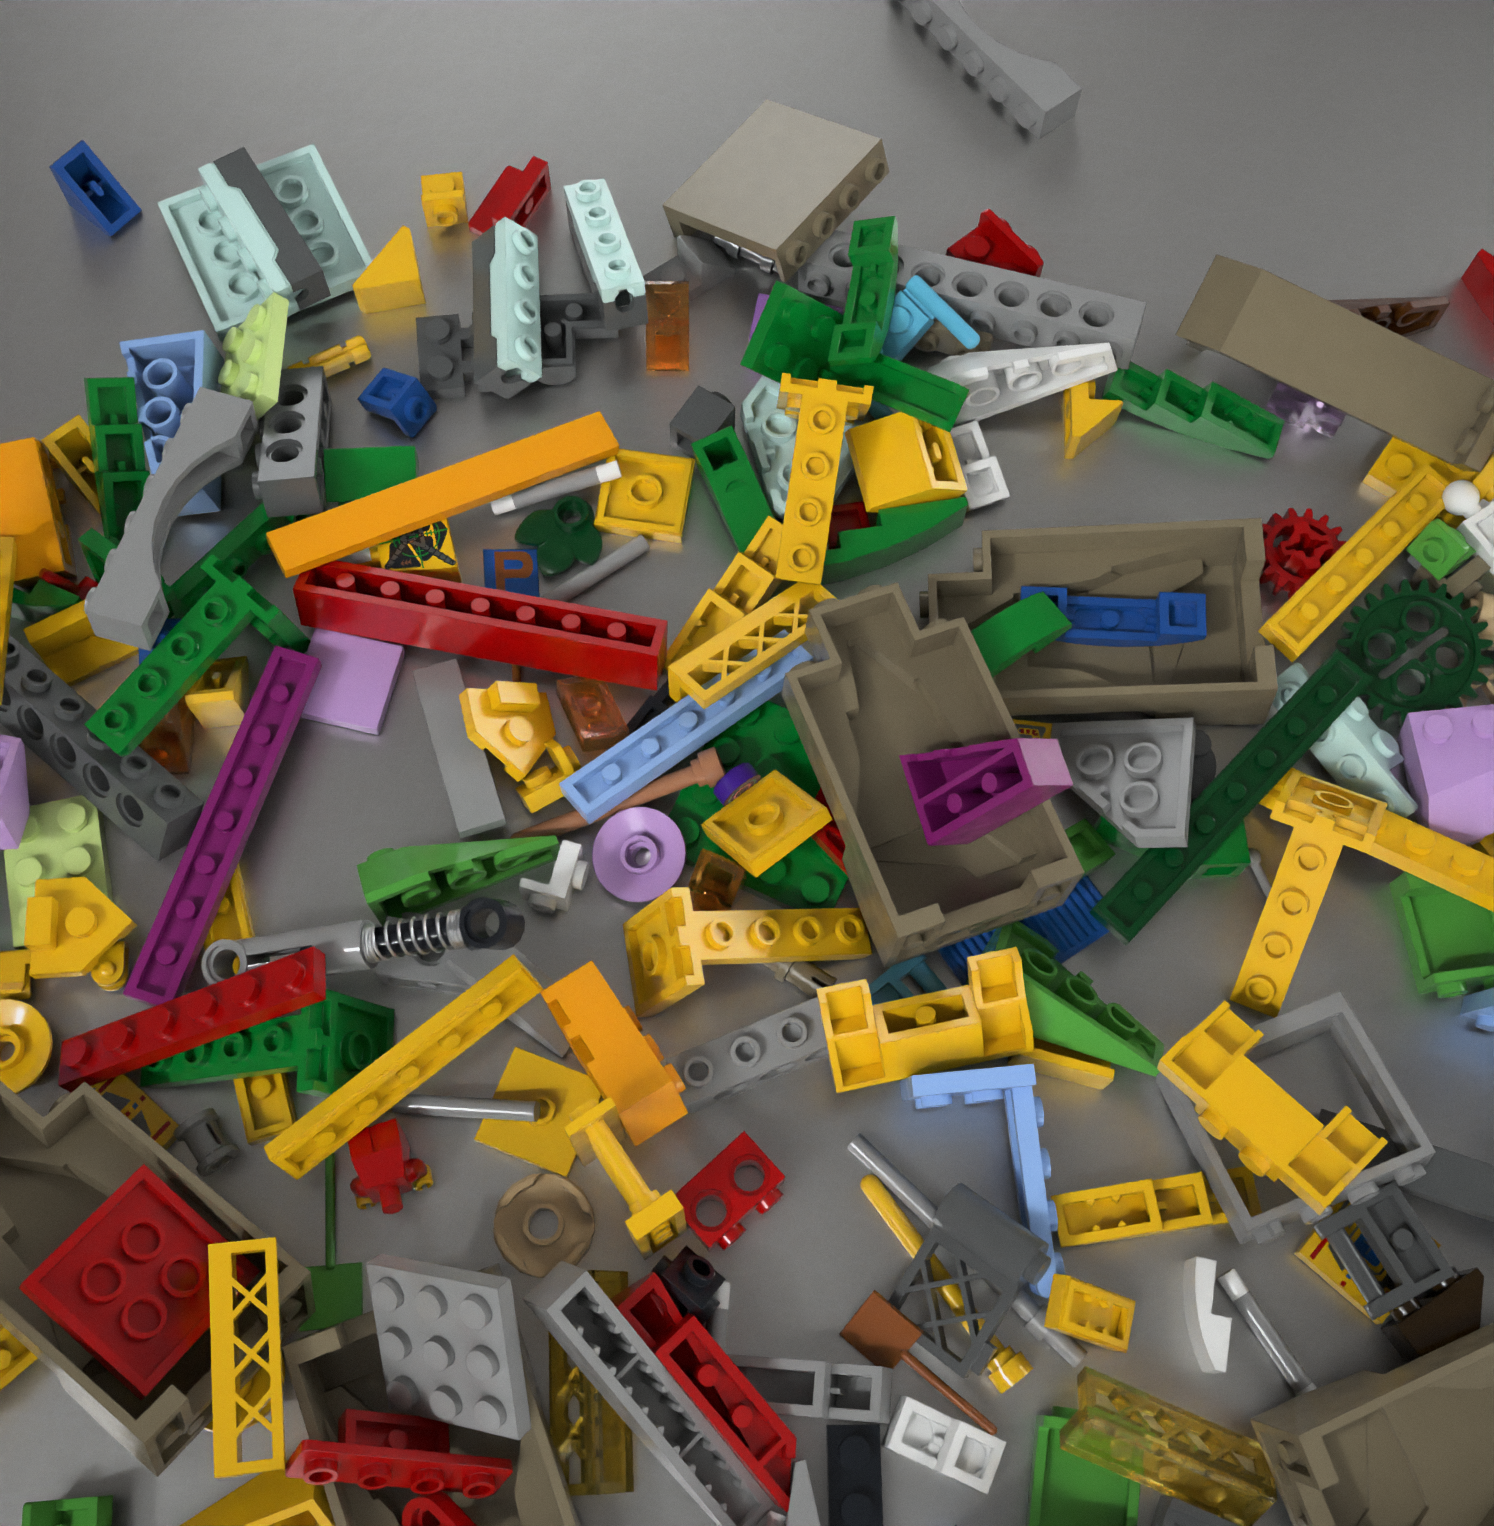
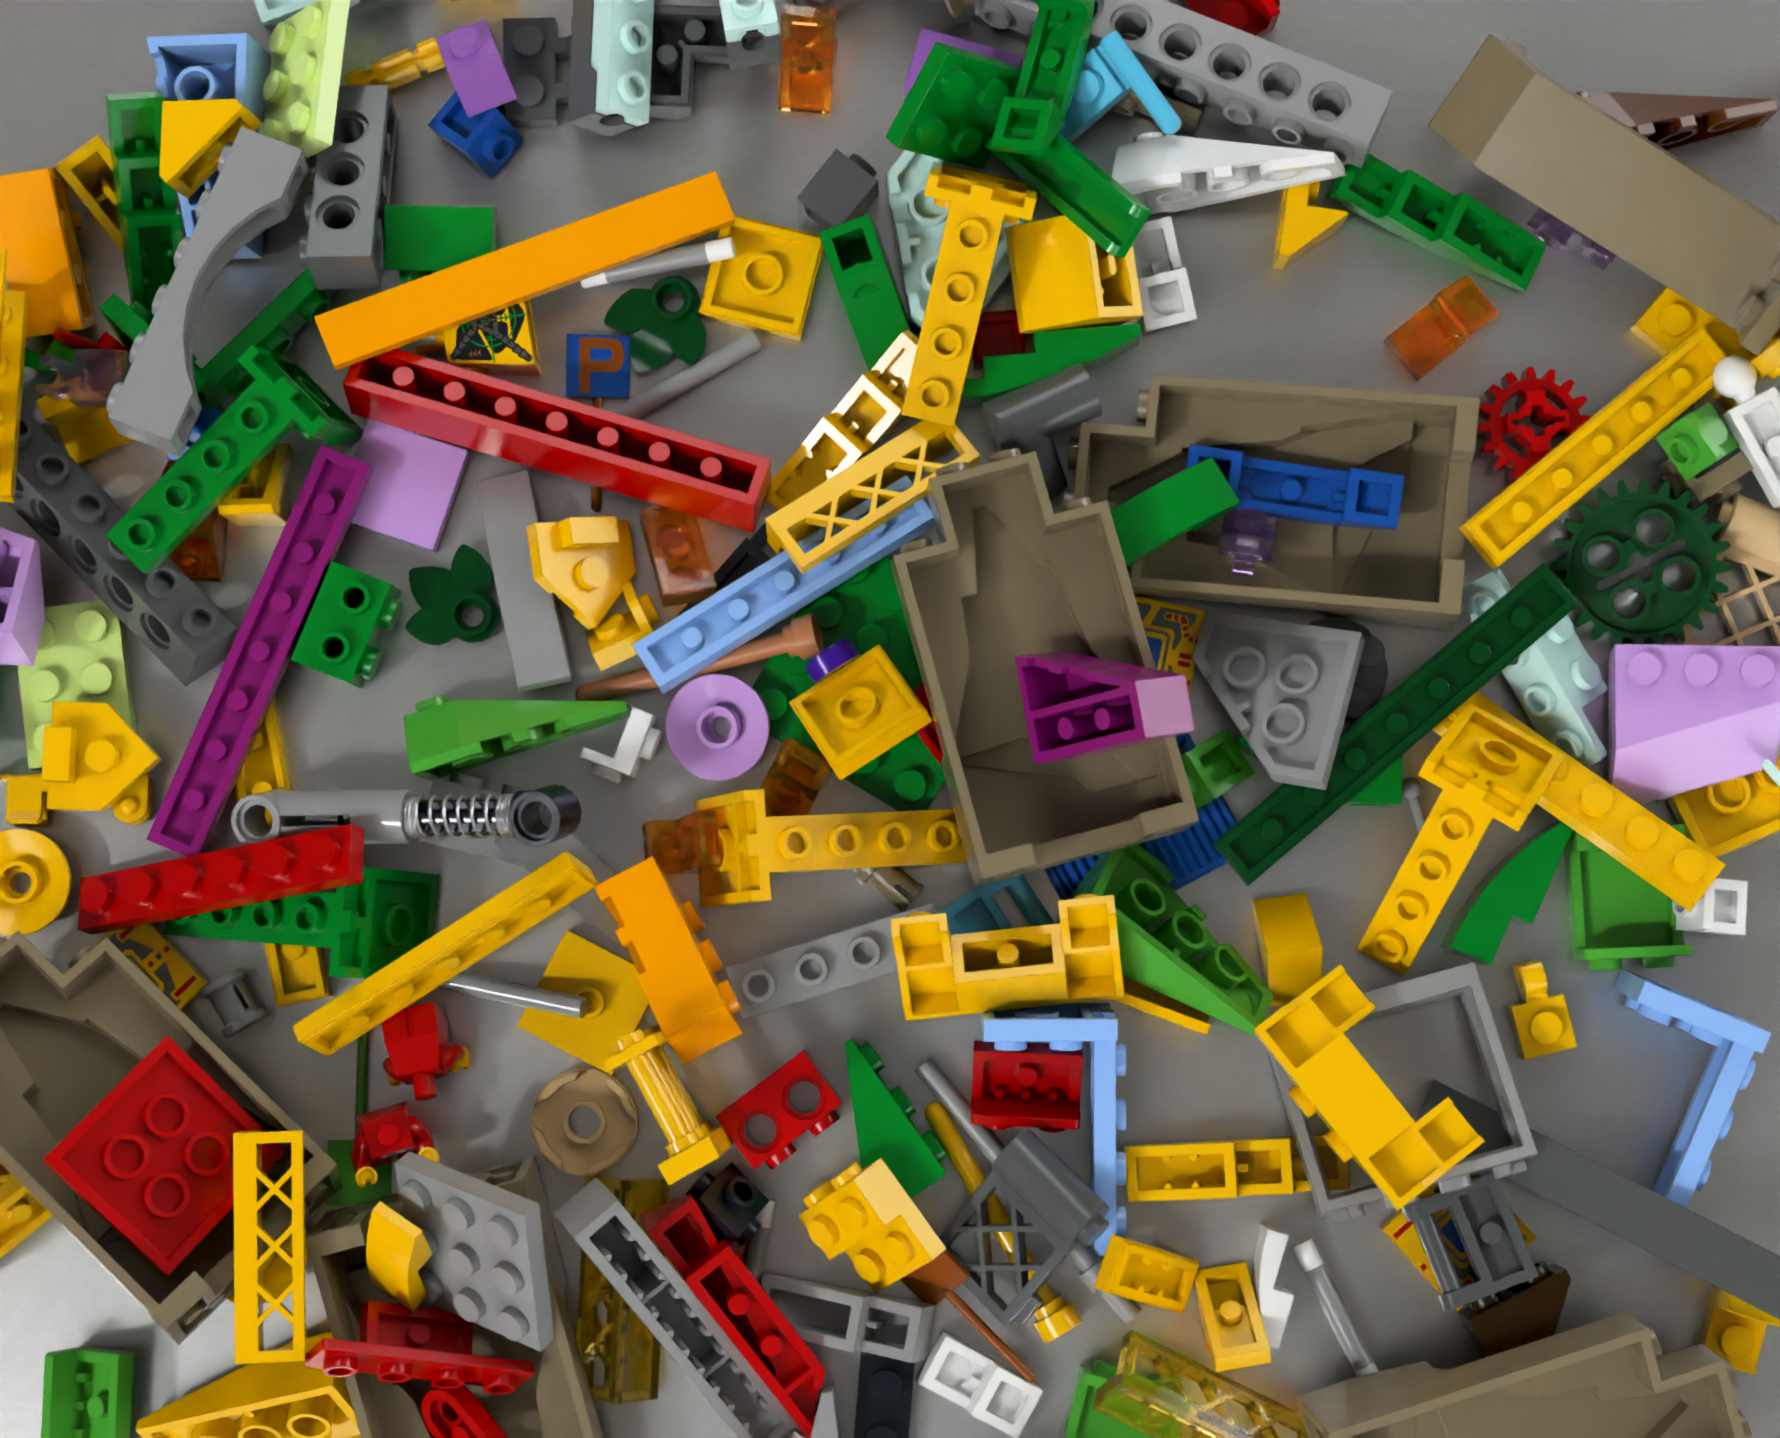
camera: 15 degrees right, 15 degrees up
none -> plate [36,349,132,407]
none -> yellow slope [159,99,263,199]
none -> green brick [291,561,403,689]
none -> red piece [350,1101,439,1188]
none -> yellow slope [366,1201,432,1311]
none -> dark green plate [405,544,500,646]
none -> medium lavender slope [436,19,517,118]
none -> clear orange bracket [642,811,721,875]
none -> yellow plate [798,1158,946,1293]
none -> green slope [844,1037,949,1199]
none -> red bracket [971,1040,1083,1133]
none -> dark grey brick [982,363,1102,499]
none -> yellow slope [1194,1262,1271,1372]
none -> clear purple plate [1218,509,1278,578]
none -> yellow slope [1252,893,1322,1007]
none -> clear orange slope [1384,275,1500,382]
none -> green slope [1440,821,1573,965]
none -> yellow plate [1506,960,1577,1060]

